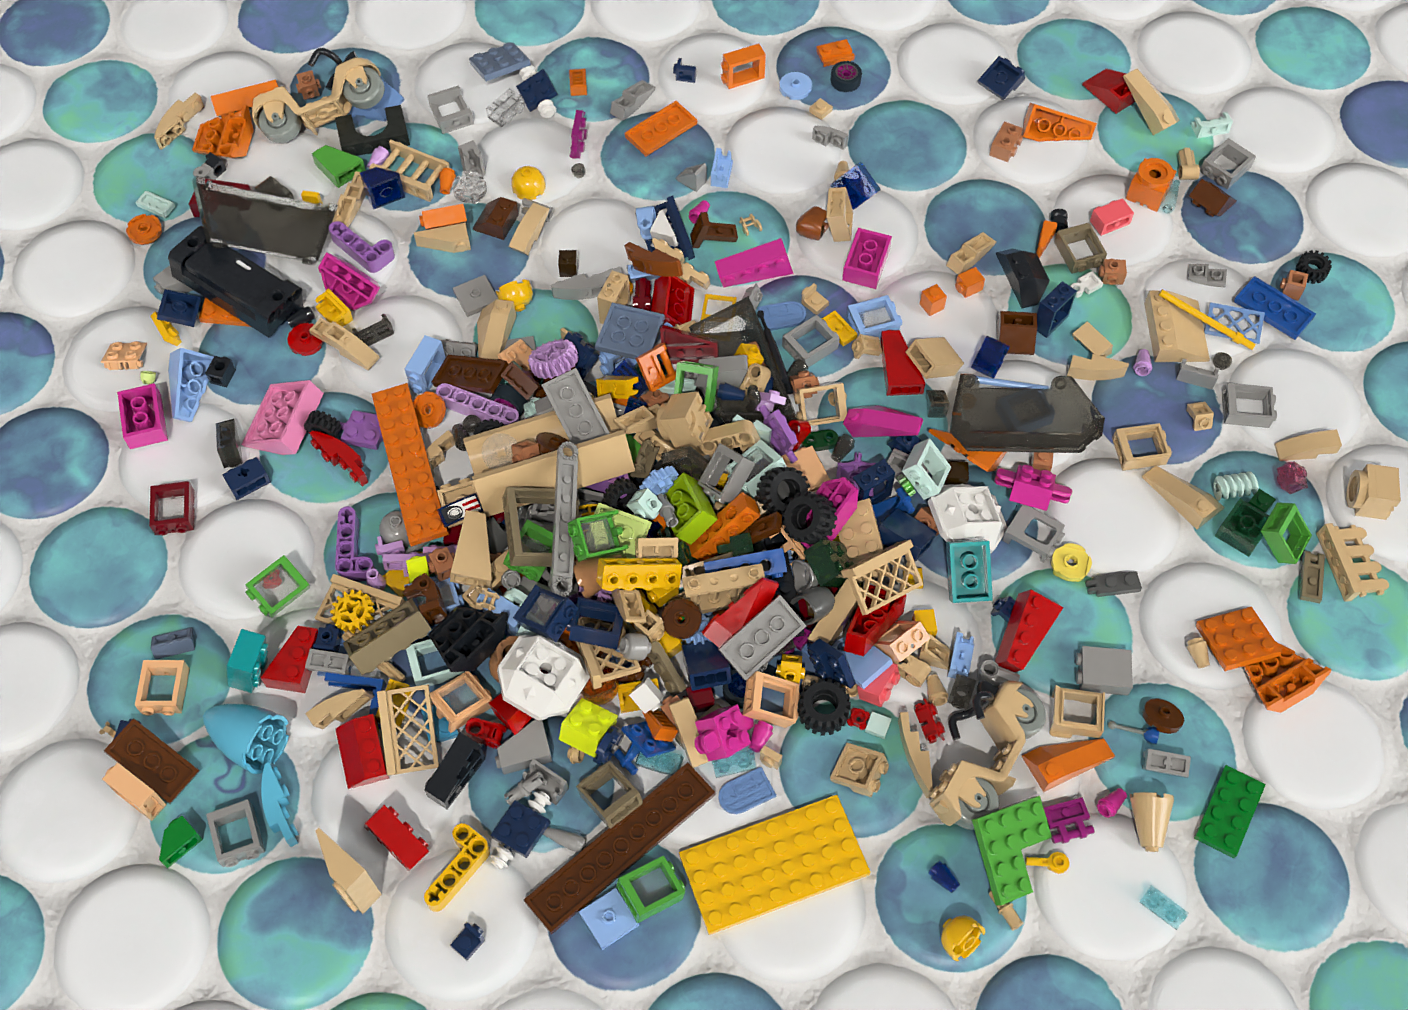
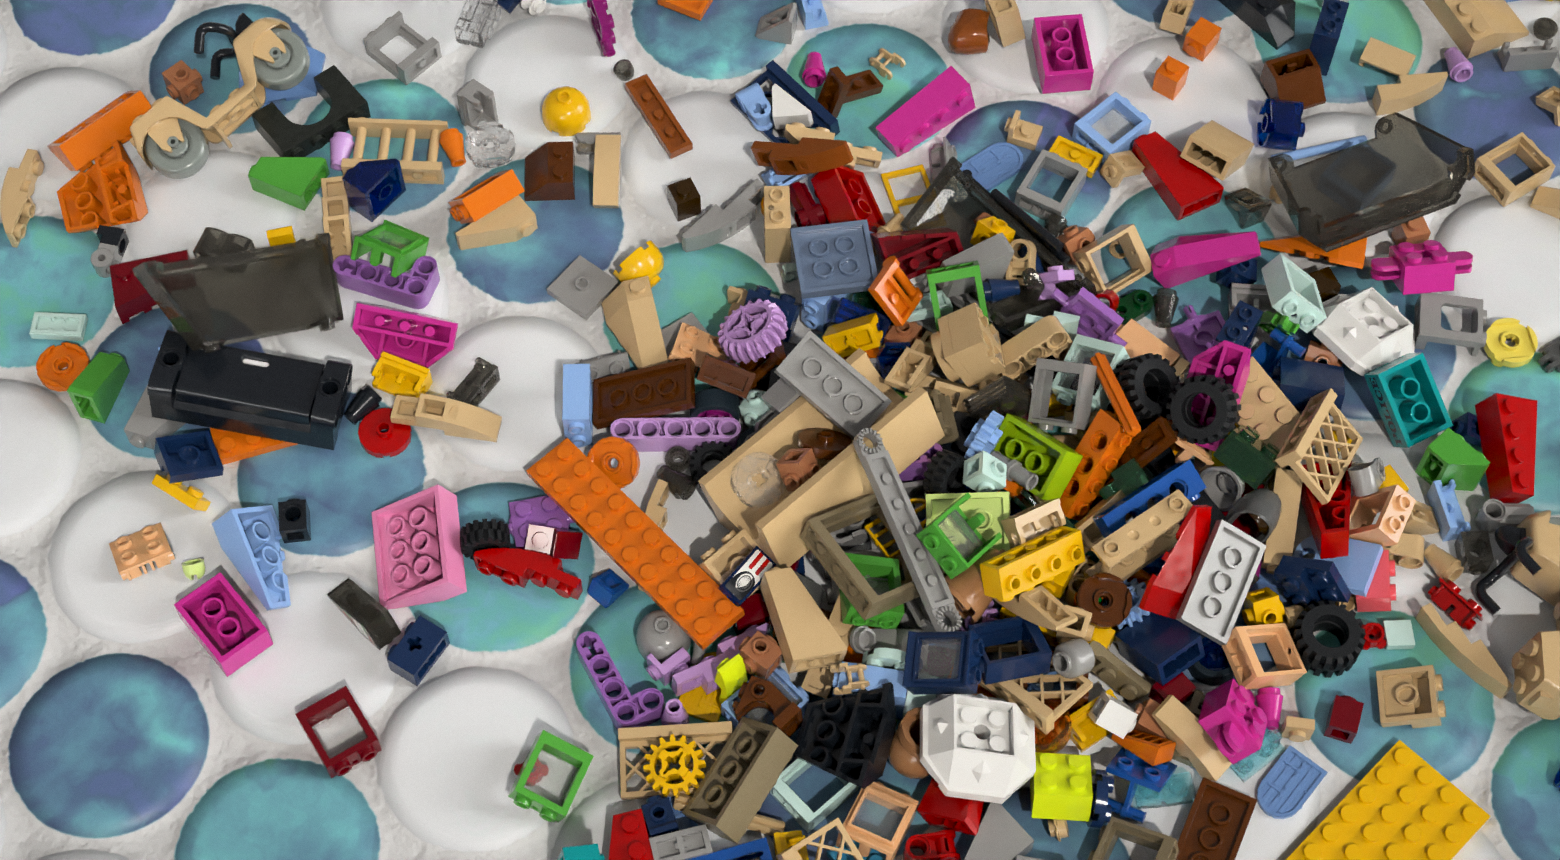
camera: 25 degrees left, 0 degrees up
none -> bright green slope [67,352,130,424]
none -> bright green window [350,220,429,278]
none -> dark red slope [524,523,583,559]
none -> blue slope [587,569,629,608]
none -> dark orange plate [625,74,693,159]
none -> orange axle [1090,352,1141,437]
none -> dark red brick [1323,695,1364,744]
none -> light grey piece [1348,457,1386,497]
none -> bright green slope [1415,427,1490,491]

